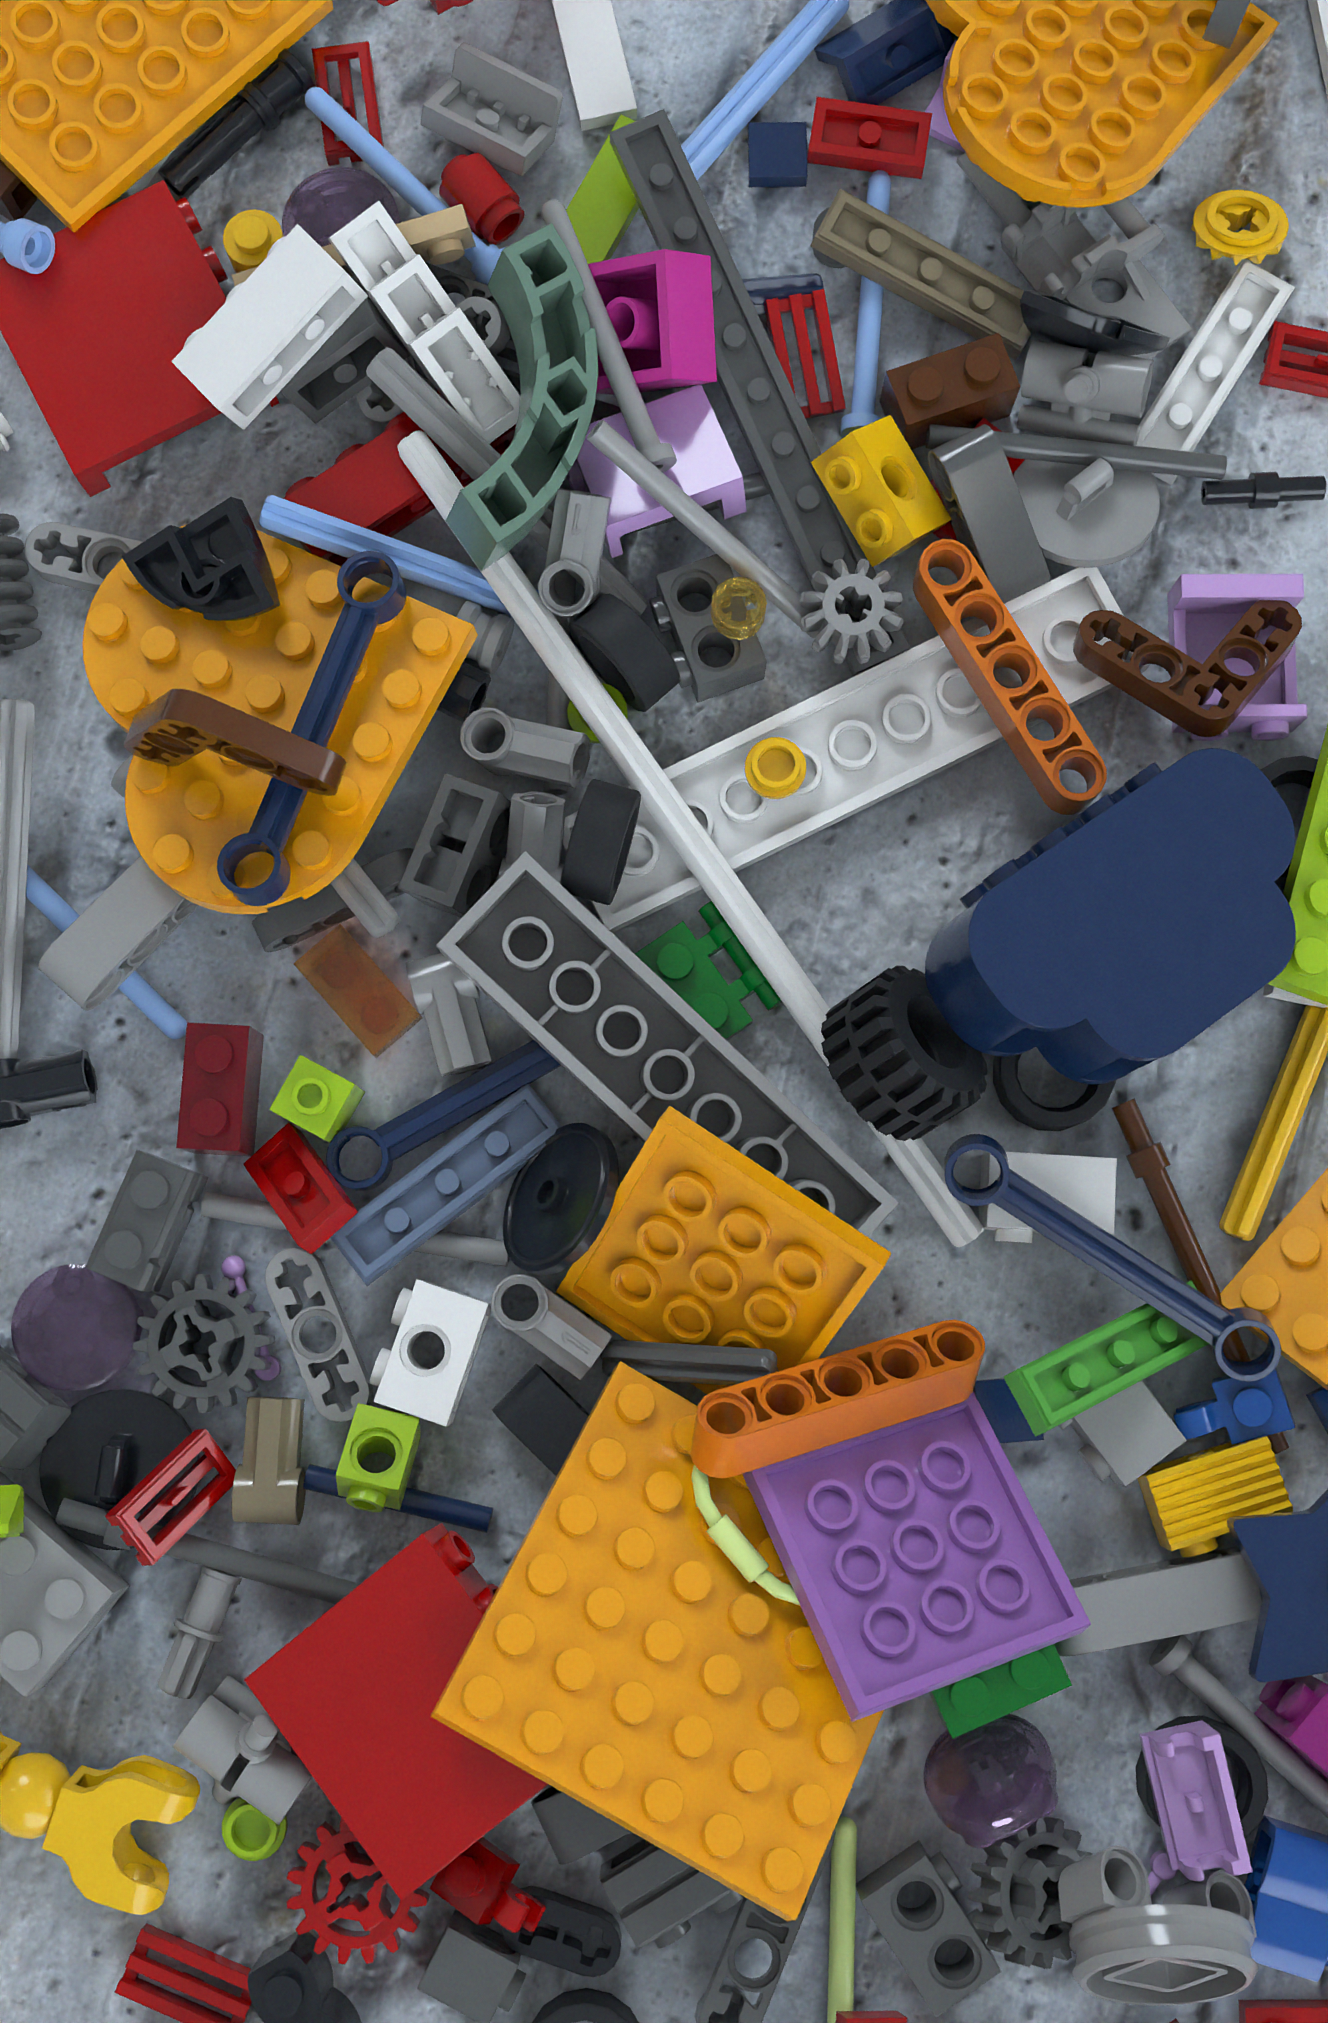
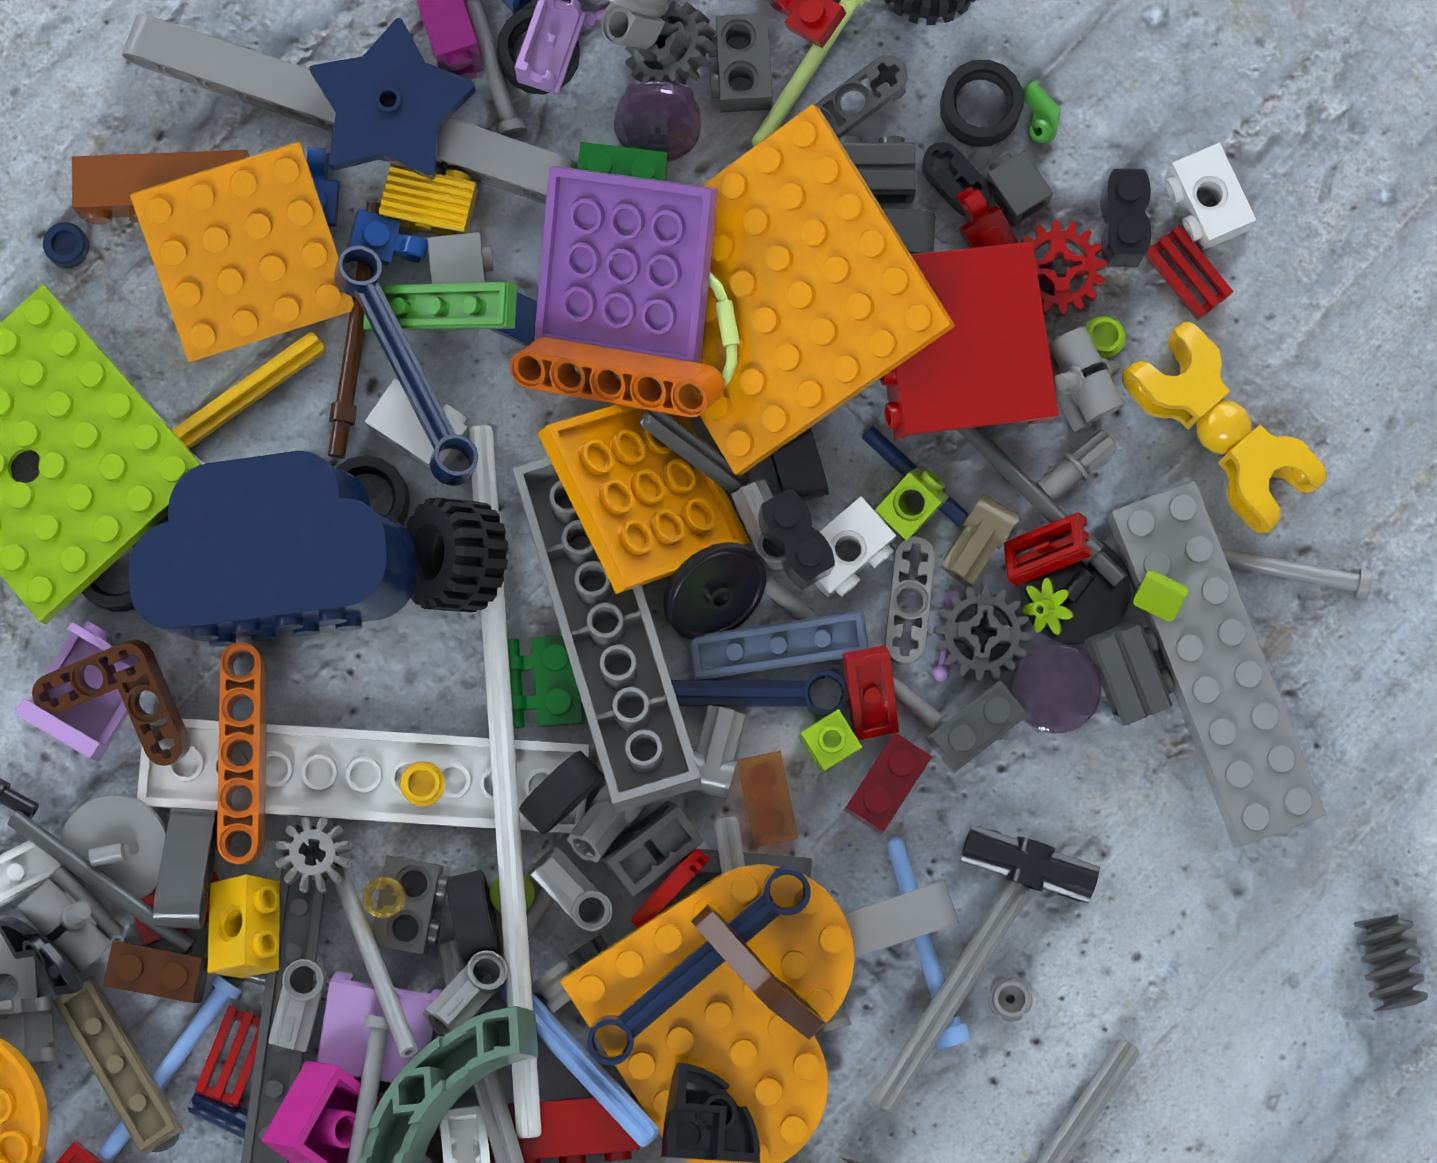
camera: 155 degrees left, 0 degrees up
none -> light grey piece [268,959,327,1052]
none -> red tile [630,849,710,928]
none -> black brick [758,488,835,590]
none -> lime plant [1022,578,1073,635]

